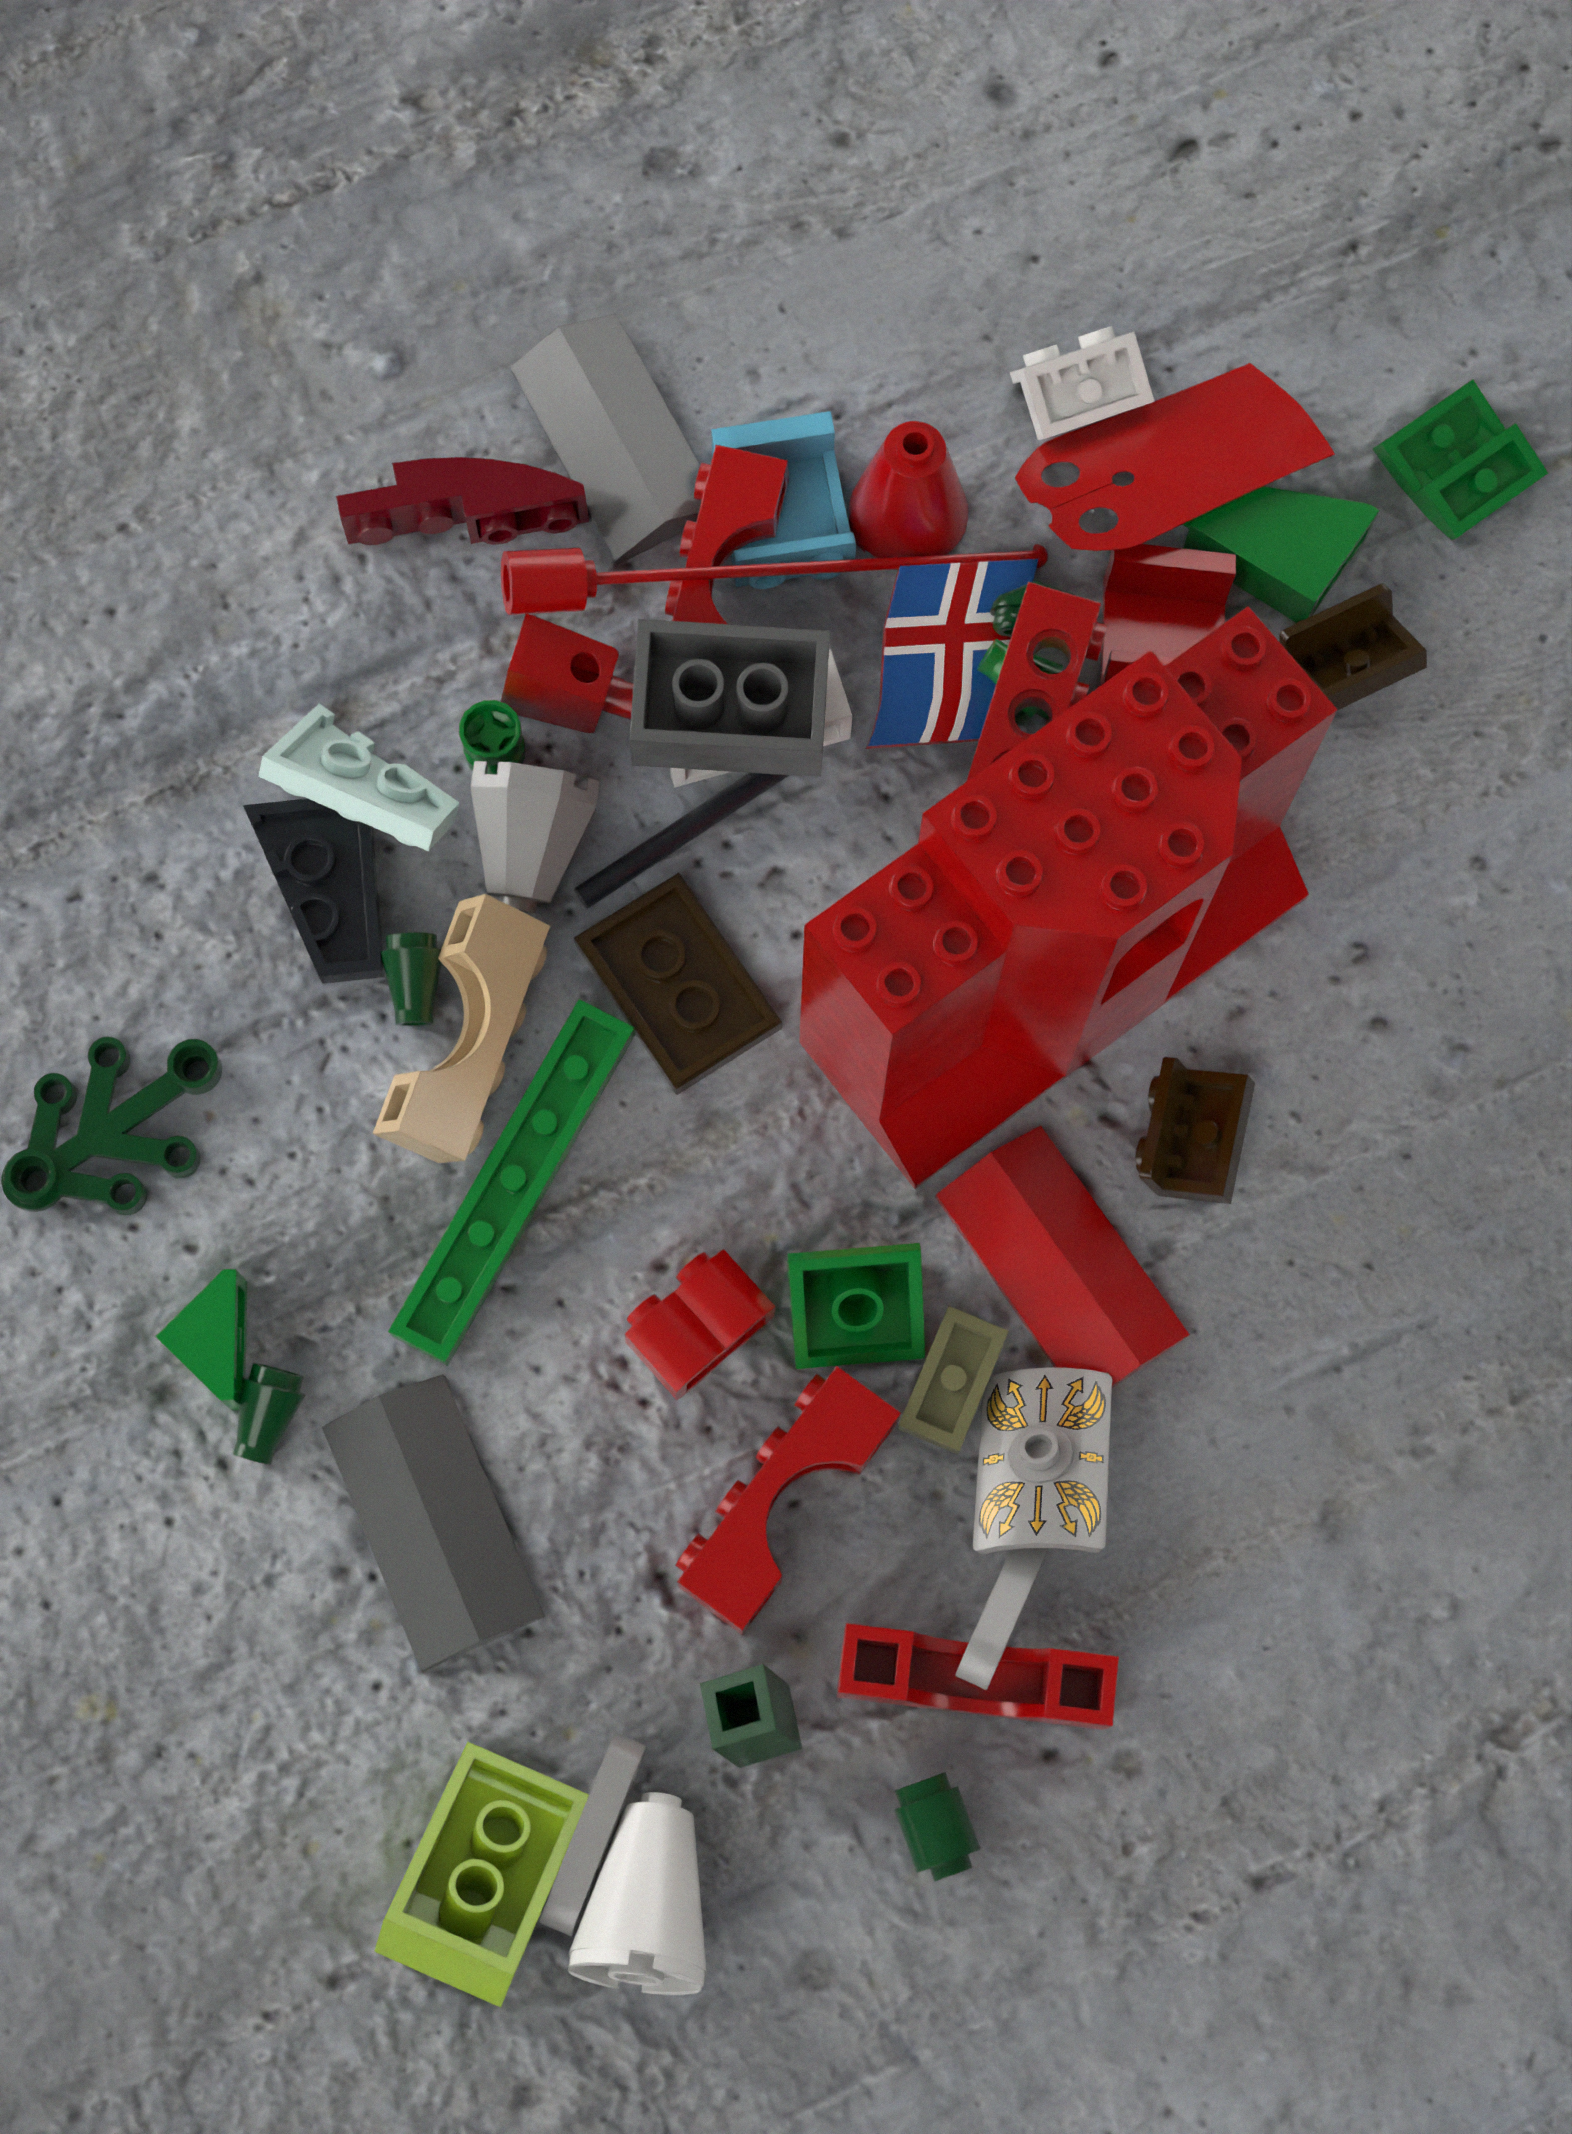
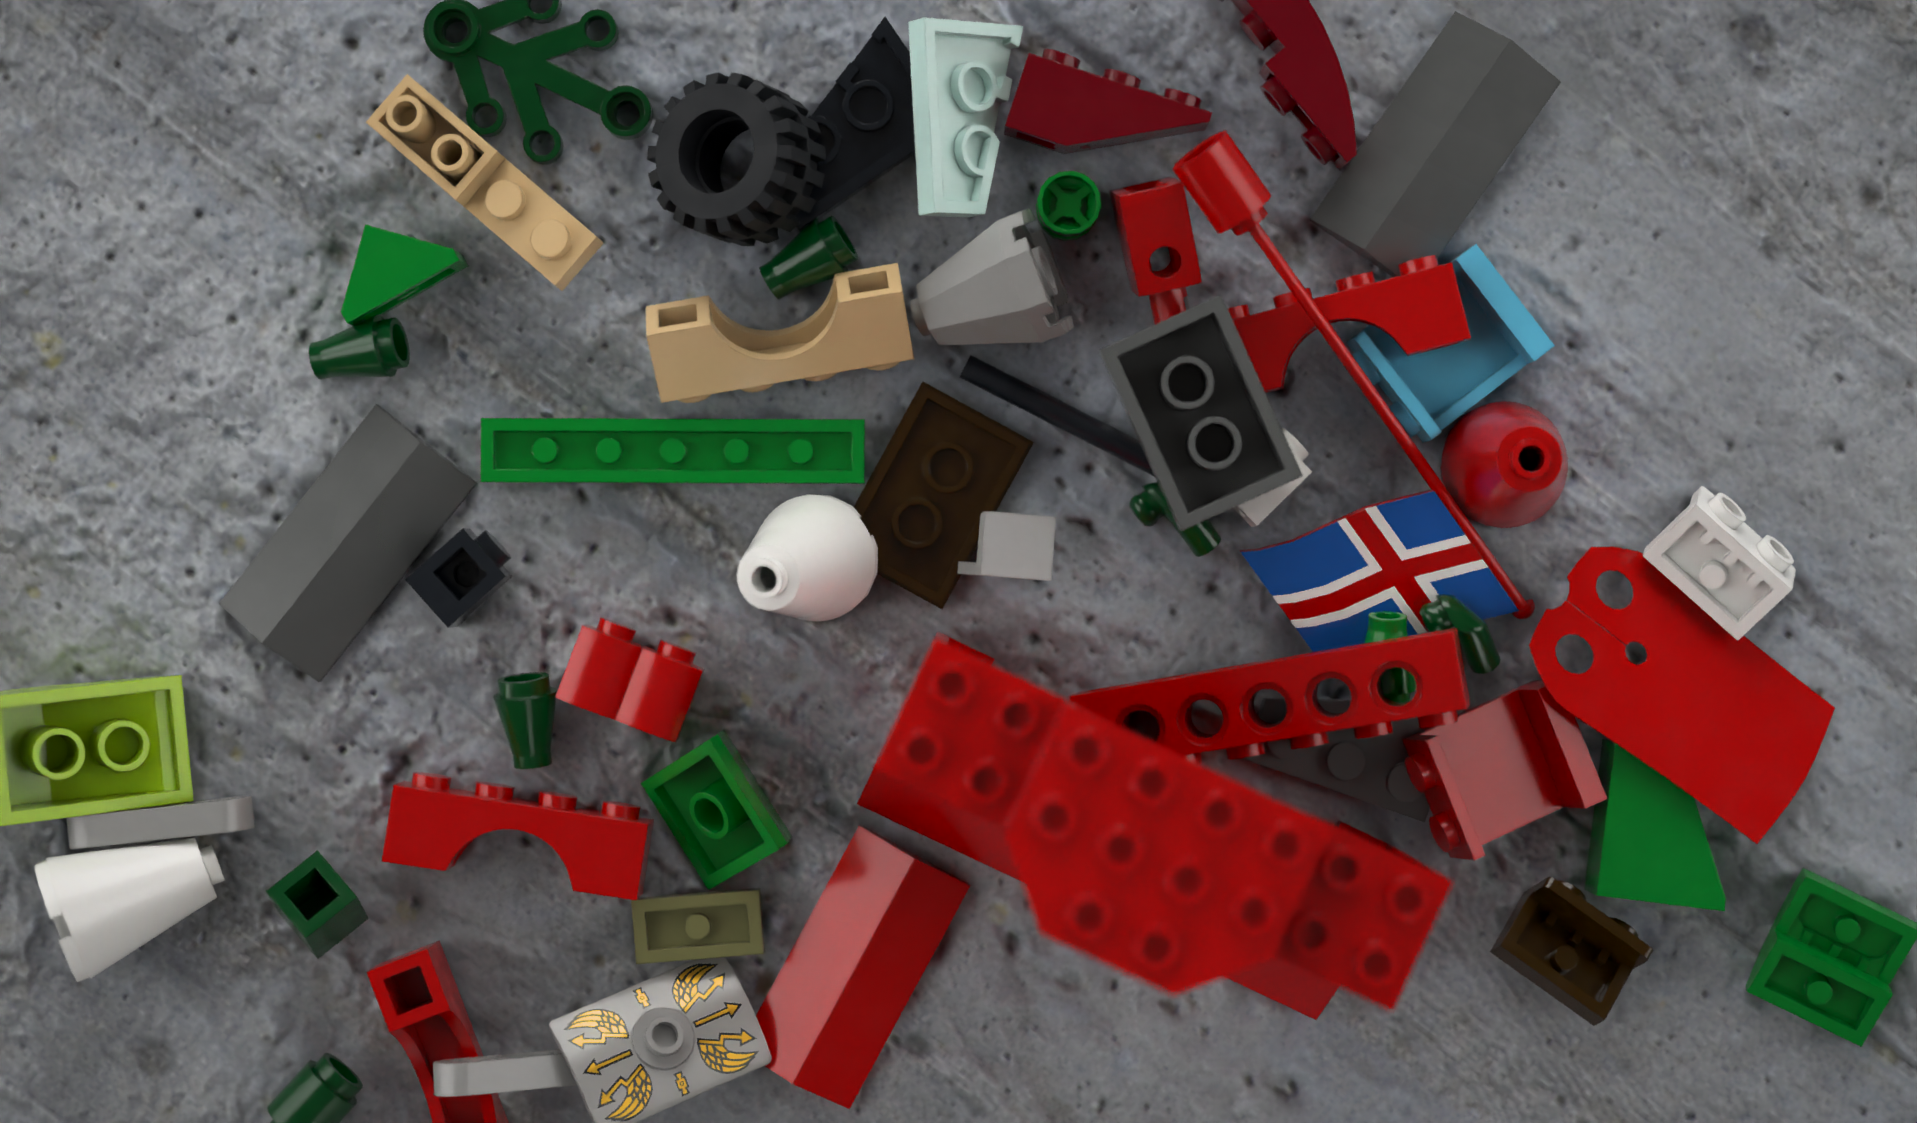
camera: 65 degrees right, 15 degrees up
dark brown bracket [1135,1057,1255,1204] -> none
none -> tan slope [366,74,604,291]
none -> black brick [405,528,513,628]
none -> dark green cone [493,672,557,769]
none -> black tyre [647,72,826,246]
none -> white cone [737,494,878,622]
none -> light grey panel [957,511,1056,581]
none -> dark red slope [1004,49,1213,154]
none -> dark green arm [1129,482,1221,557]

